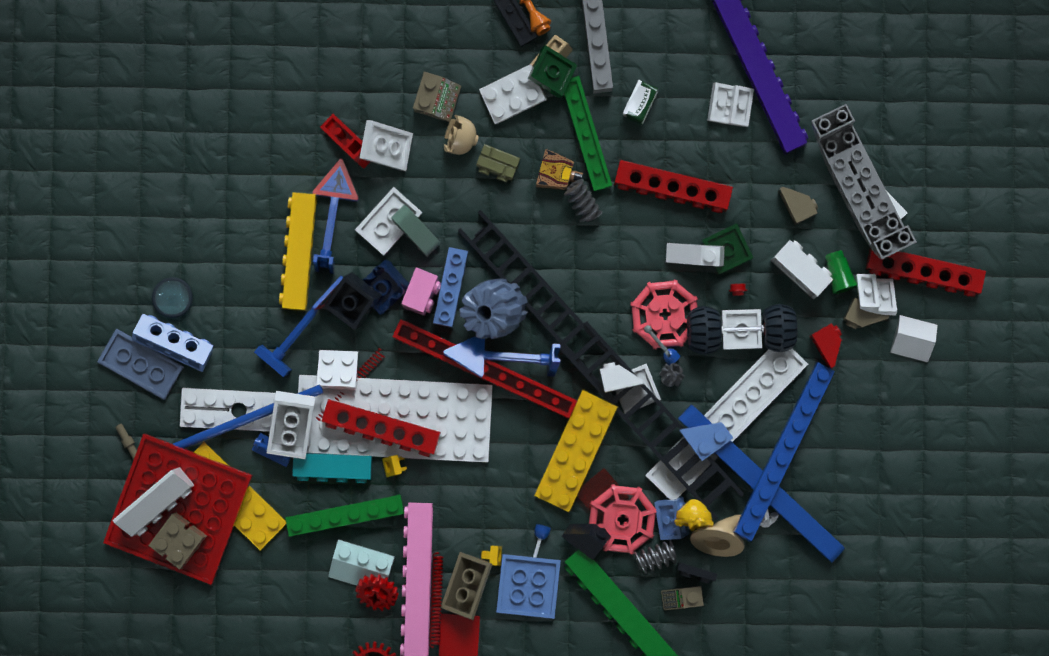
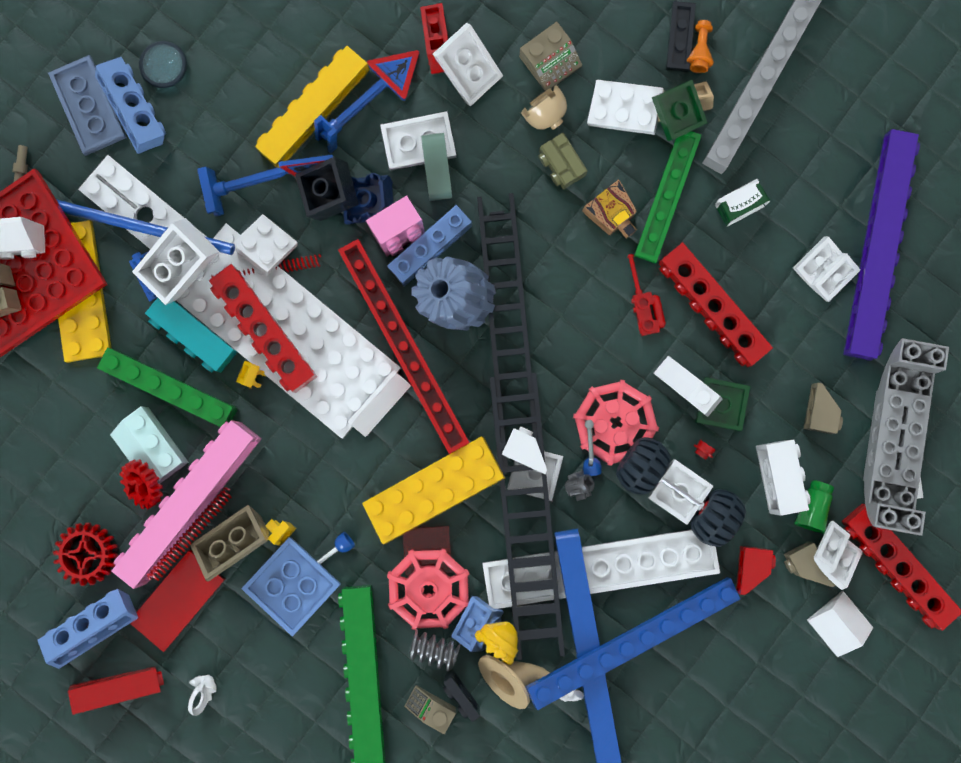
camera: 40 degrees right, 0 degrees up
piece [443,337,560,378] -> none
black slope [562,524,611,560] -> none
flat silver piece [564,179,602,222] -> none
medium blue wing [679,422,733,461] -> none
none -> white tile [348,370,411,437]
none -> red piece [627,254,666,337]

